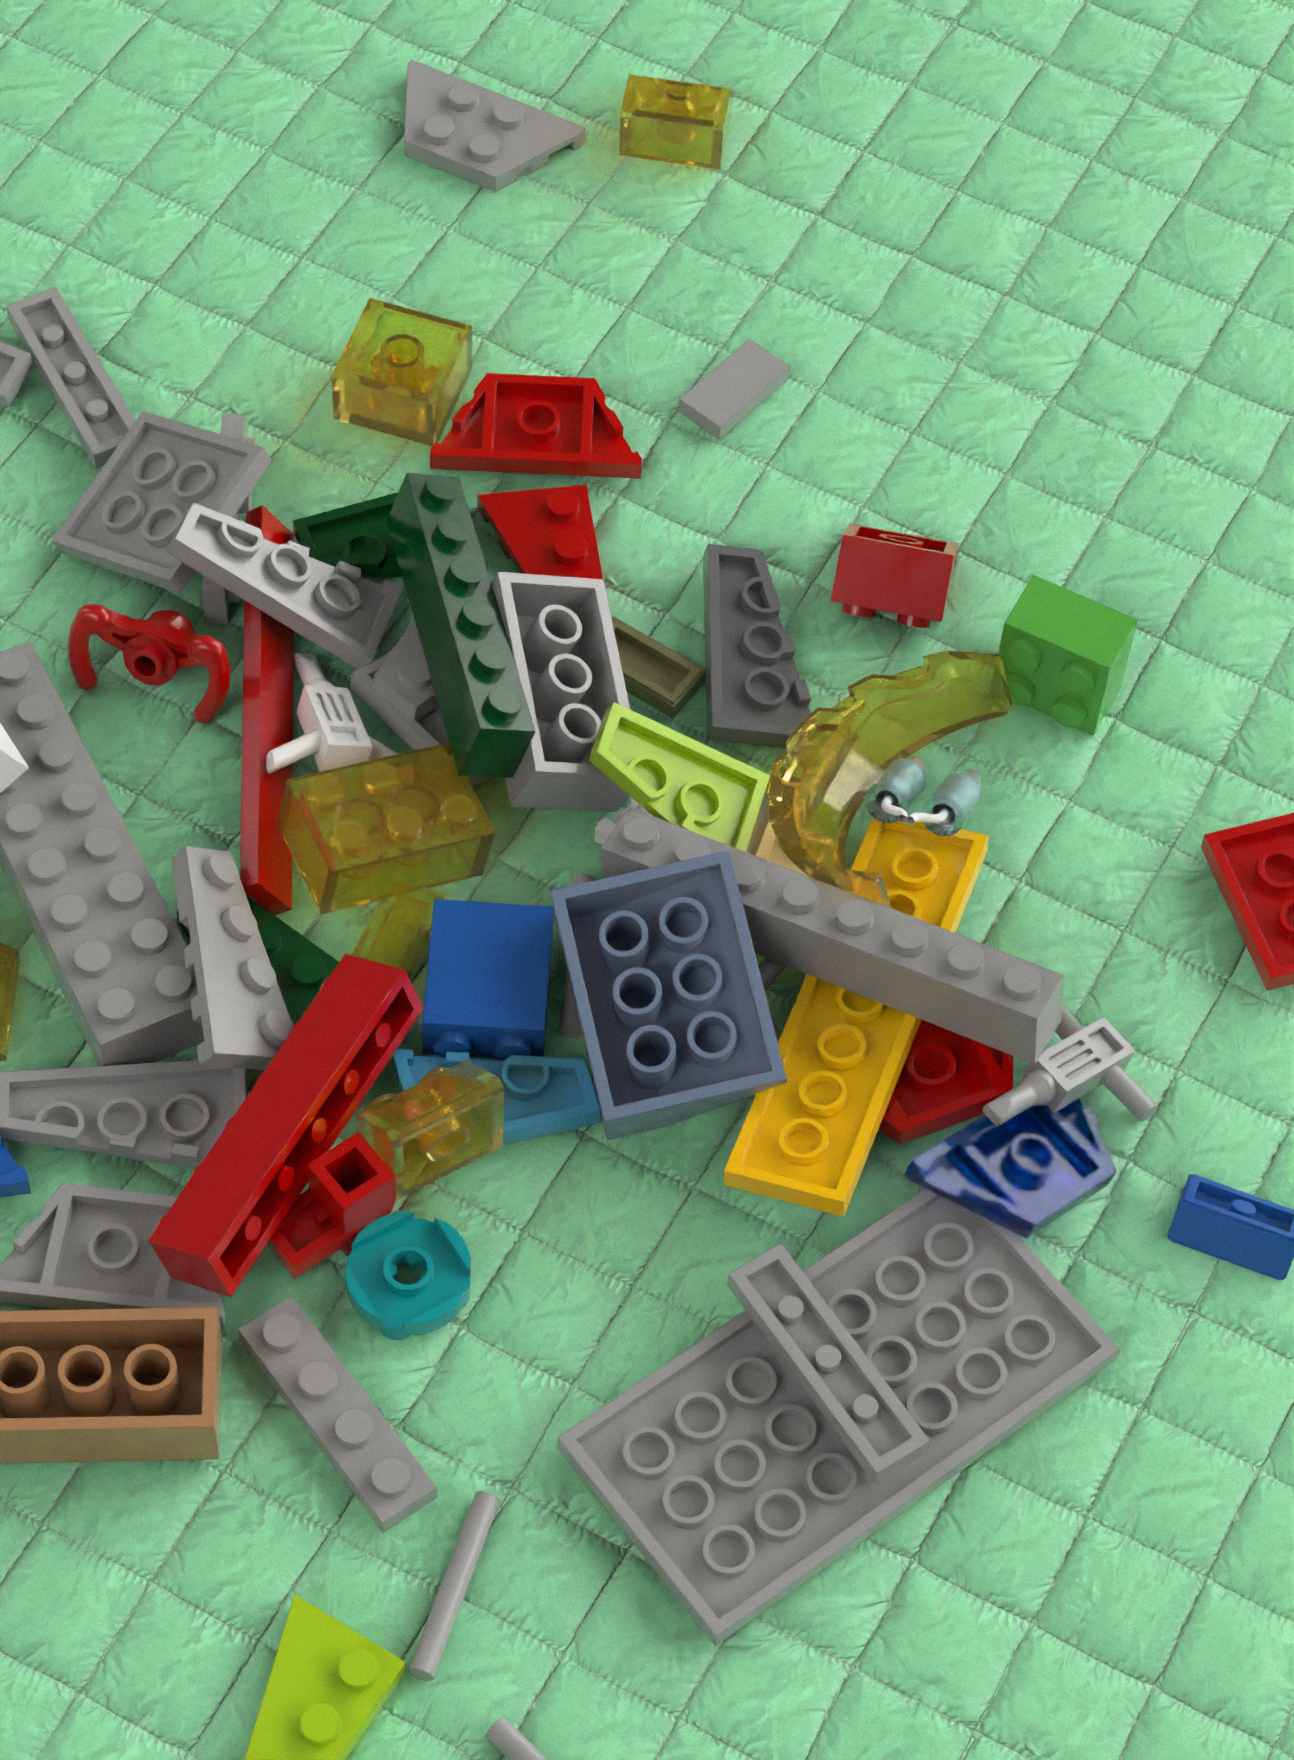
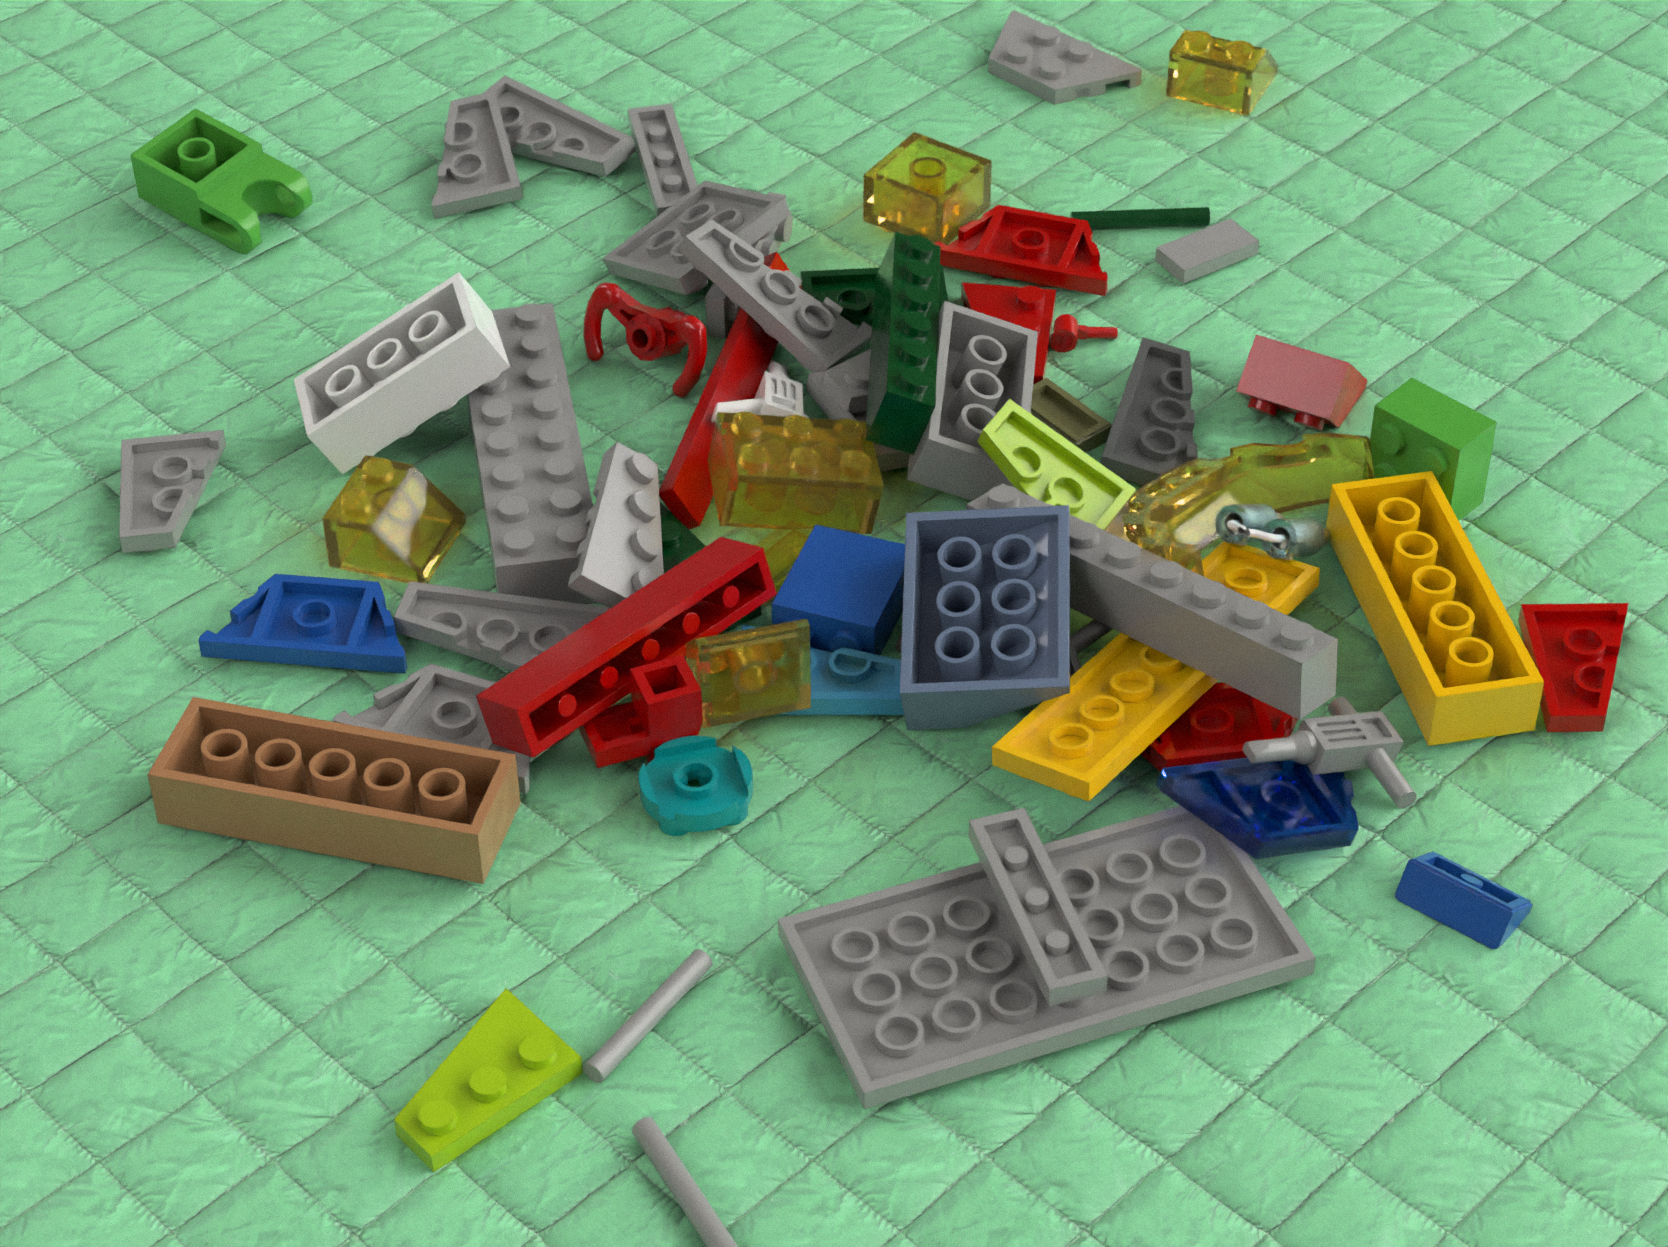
camera: 20 degrees right, 15 degrees down
light grey plate [238,1295,437,1533] -> none
none -> red hand [1050,314,1118,353]
none -> dark green bar [1070,207,1210,230]
none -> yellow brick [1326,471,1544,746]

